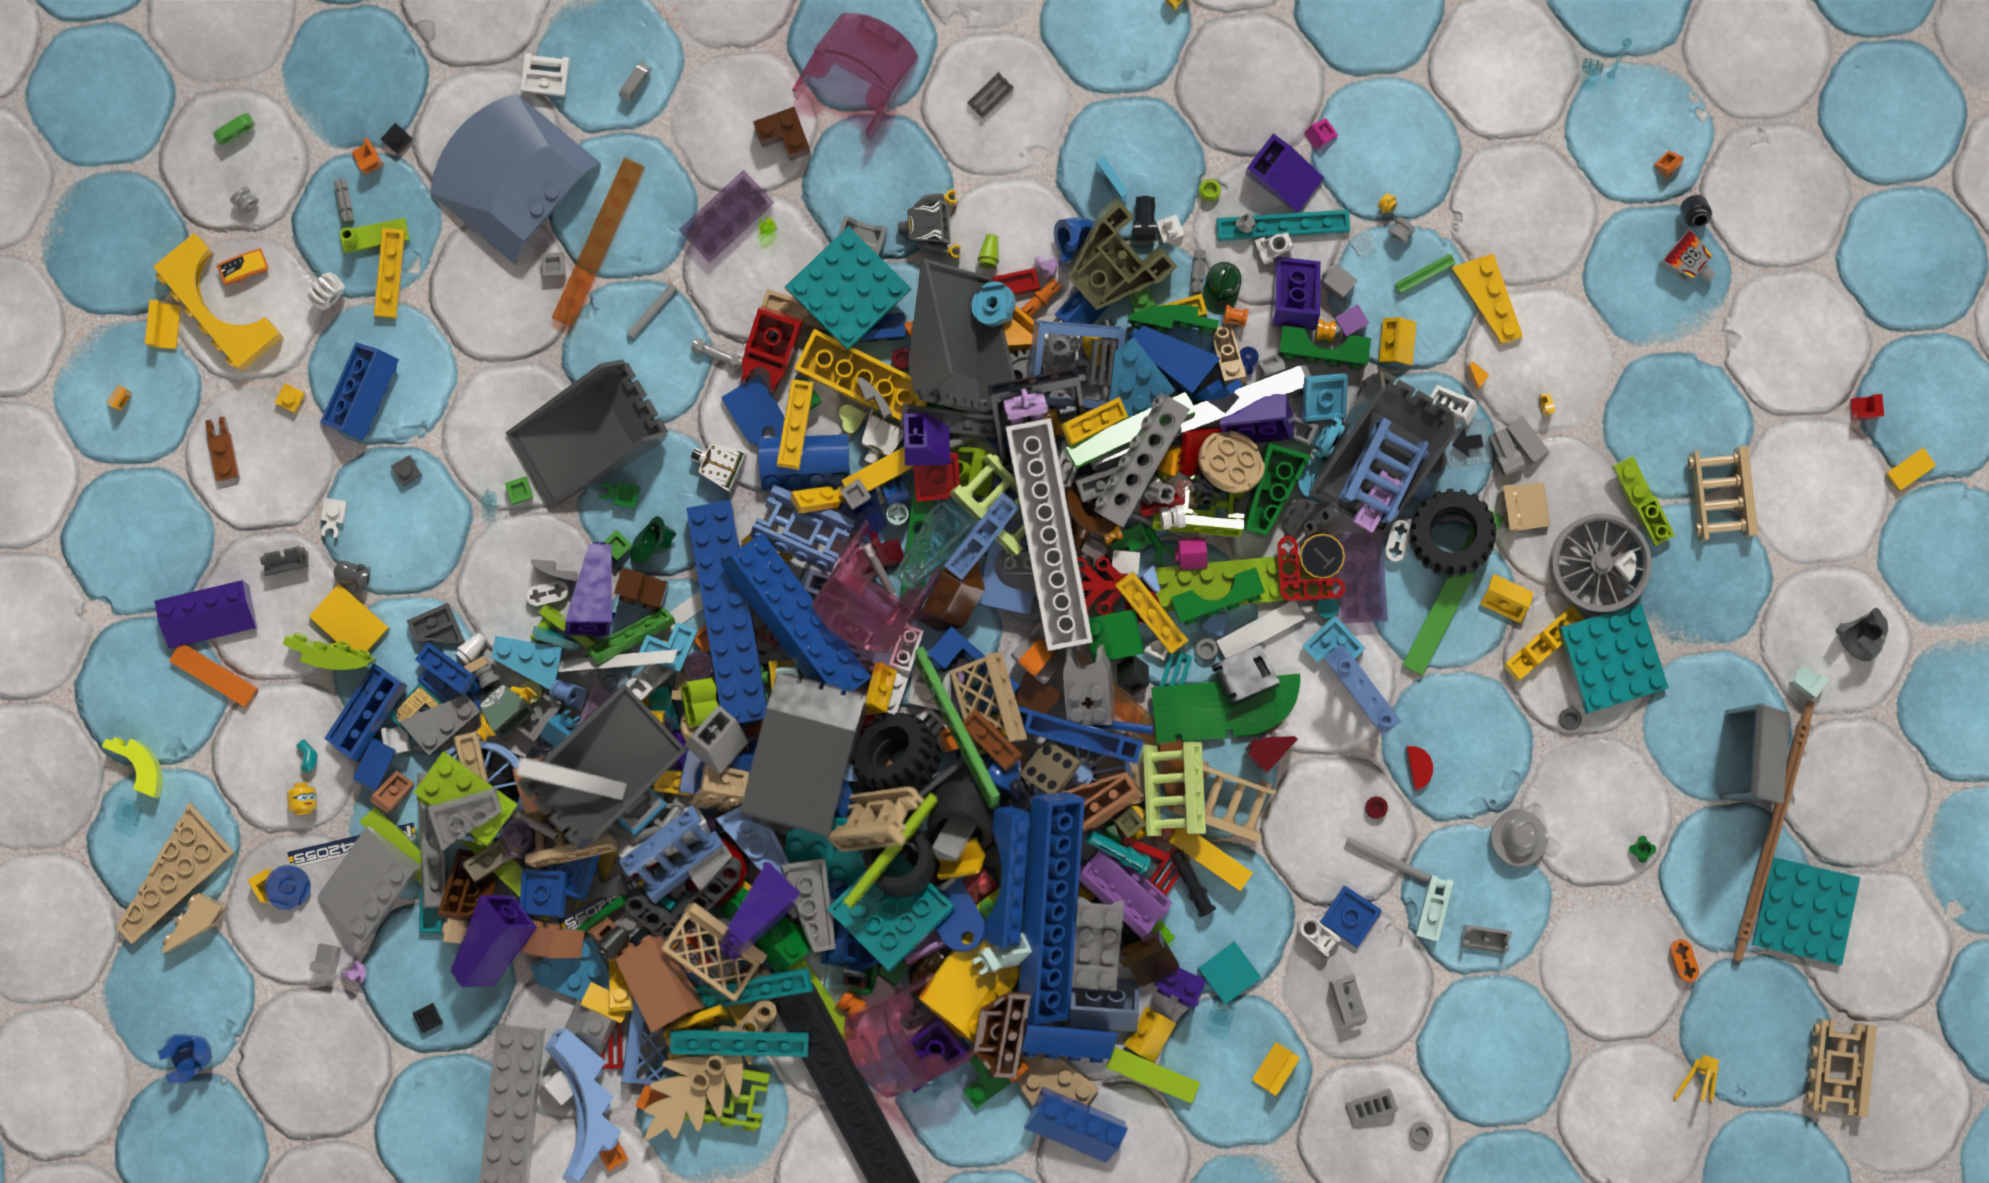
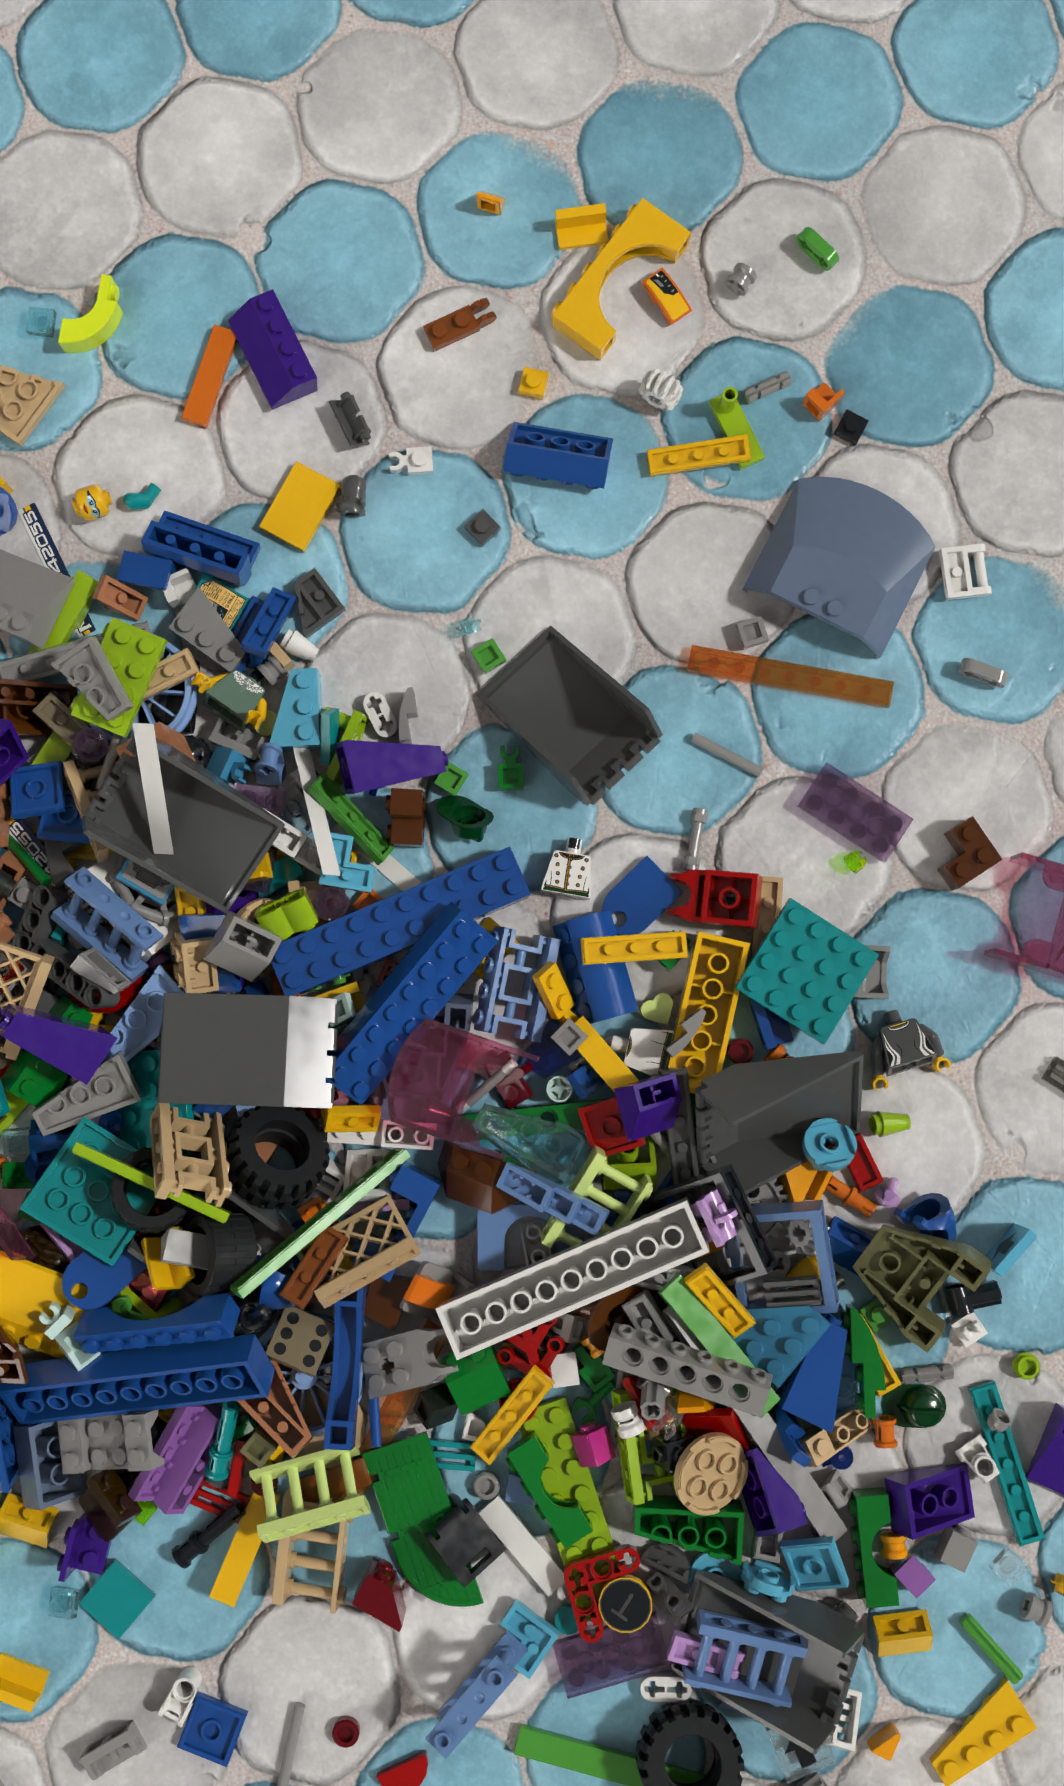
camera: 80 degrees right, 0 degrees up
lime slope [282,632,377,670] -> none
black slope [843,969,869,989] -> none
light blue slope [1138,566,1160,594] -> none

